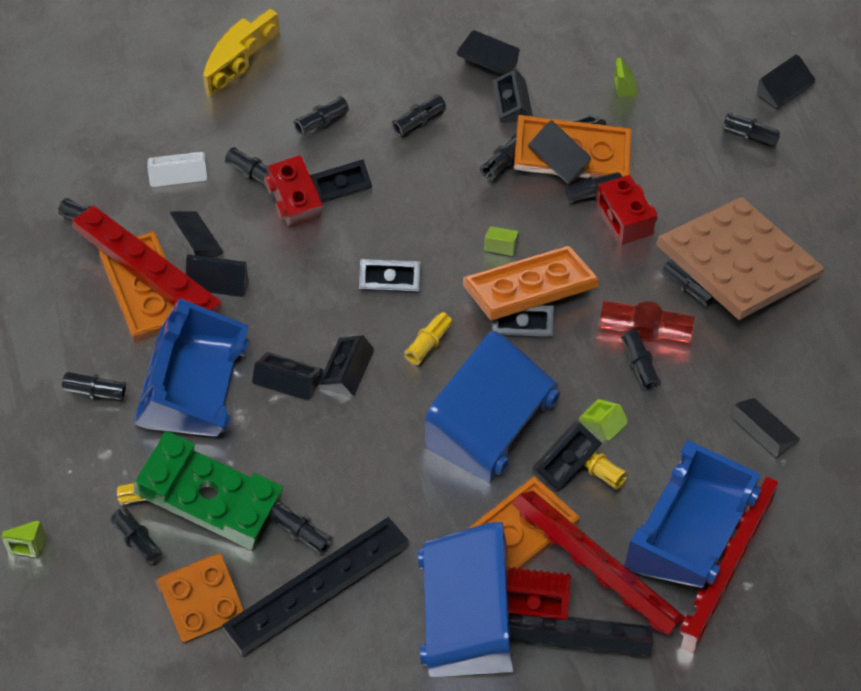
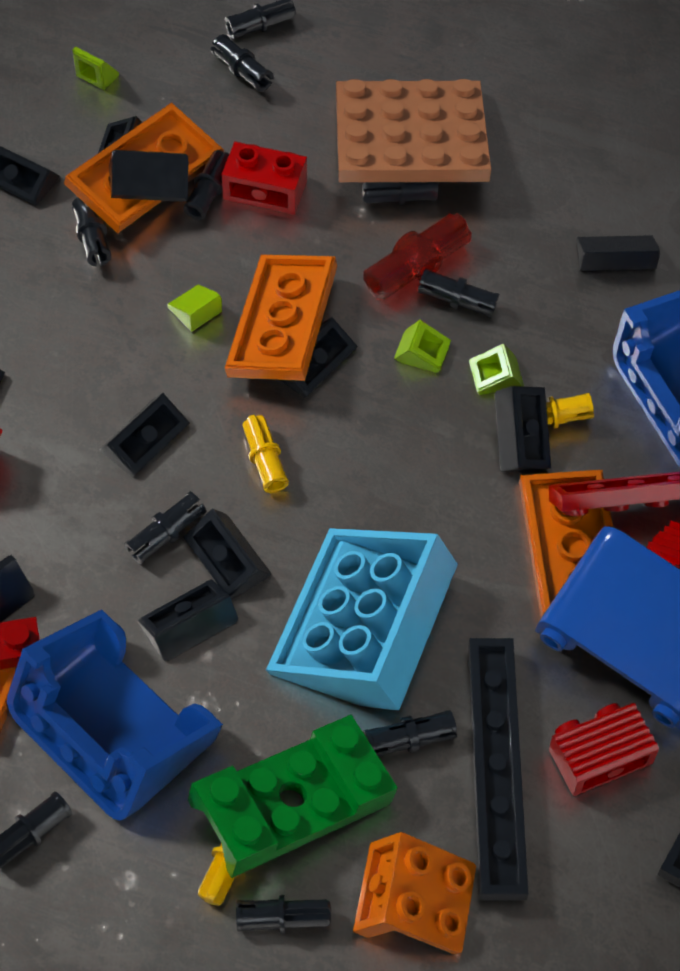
camera: 55 degrees left, 5 degrees up
blue windscreen [425,330,560,484] -> none
none -> black pin [124,491,207,564]
none -> black pin [211,34,274,92]
none -> medium azure slope [266,528,458,711]
none -> lime slope [394,320,451,373]
none -> red brick [549,703,659,796]

